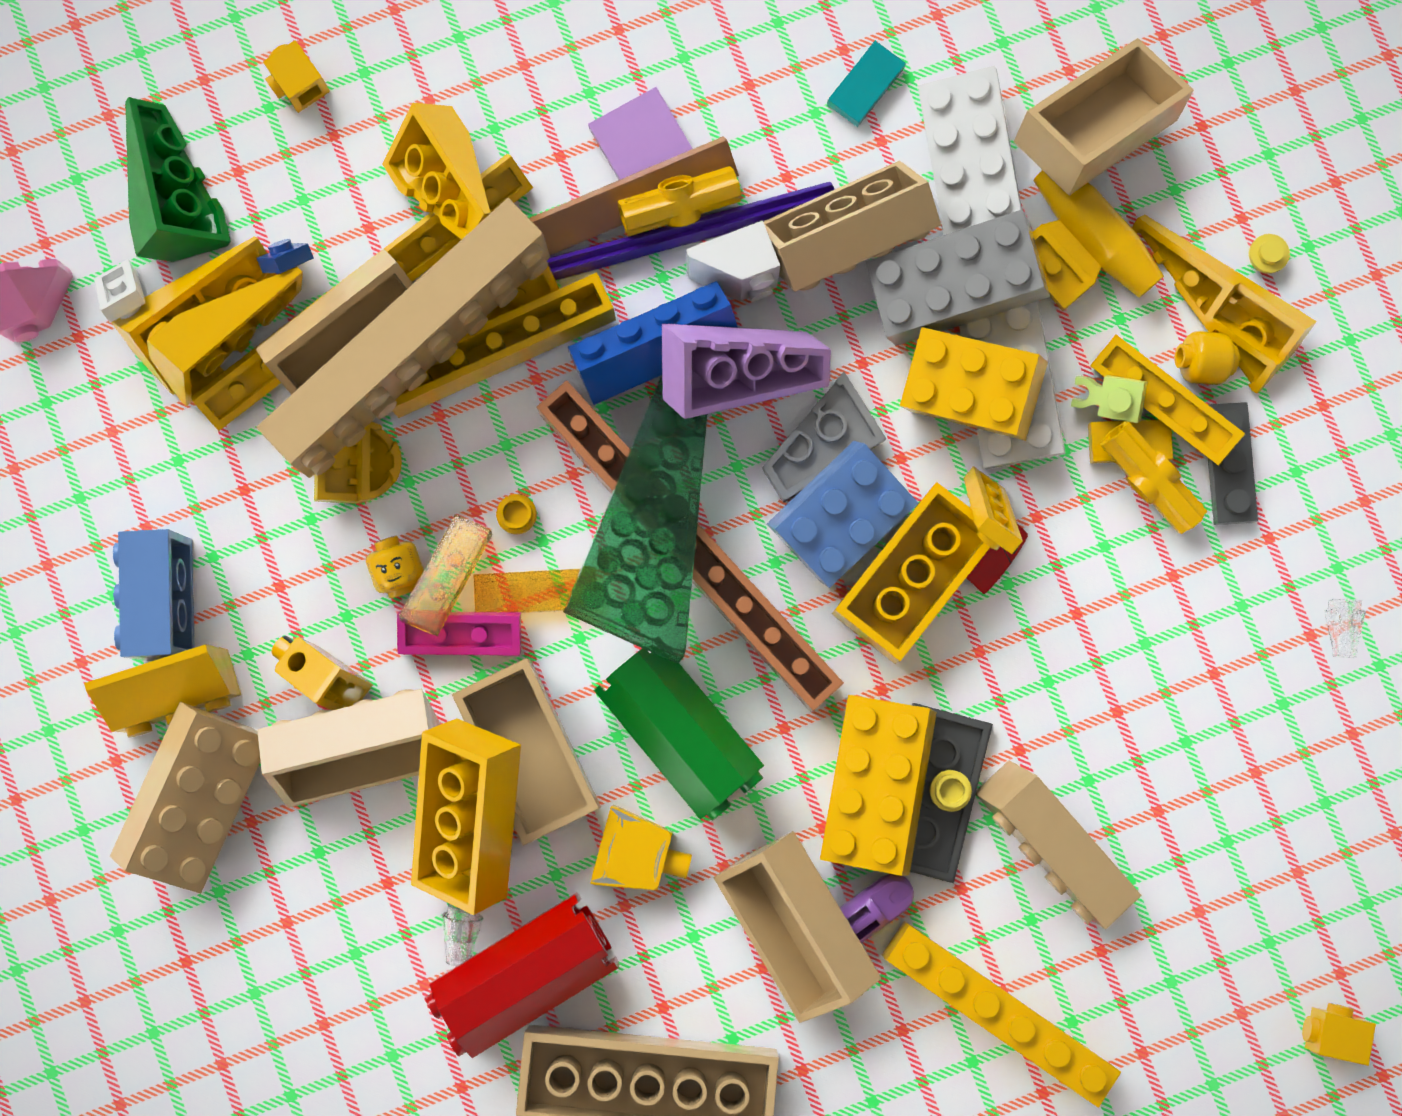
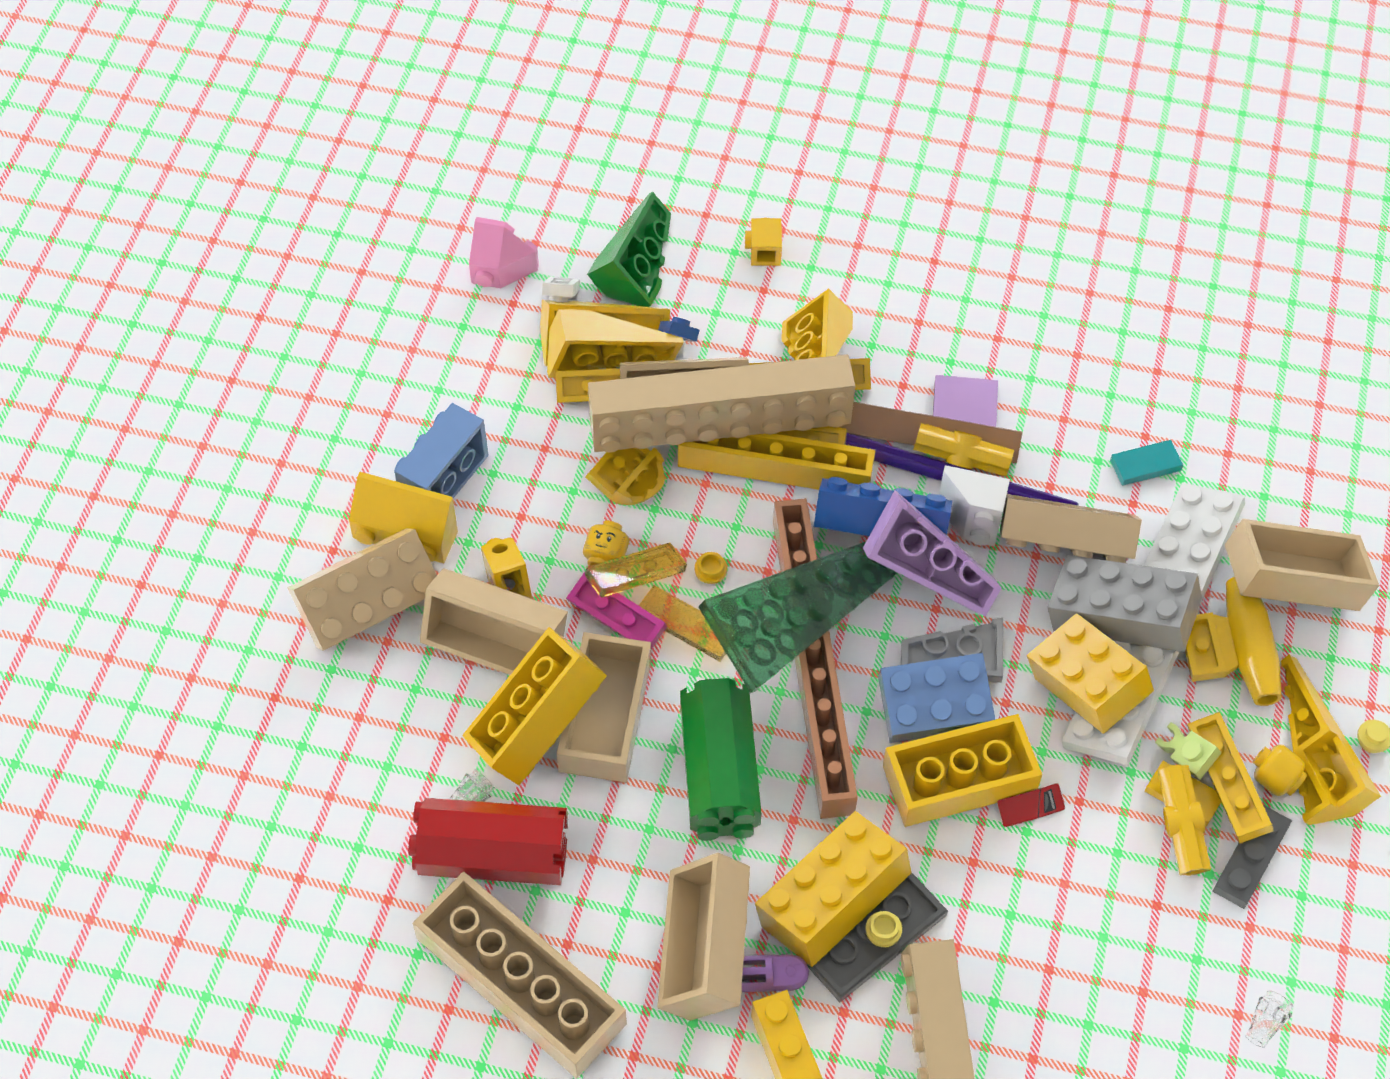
camera: 35 degrees right, 25 degrees down
yellow torso [590,805,692,890] -> none
yellow plate [963,466,1023,554] -> none

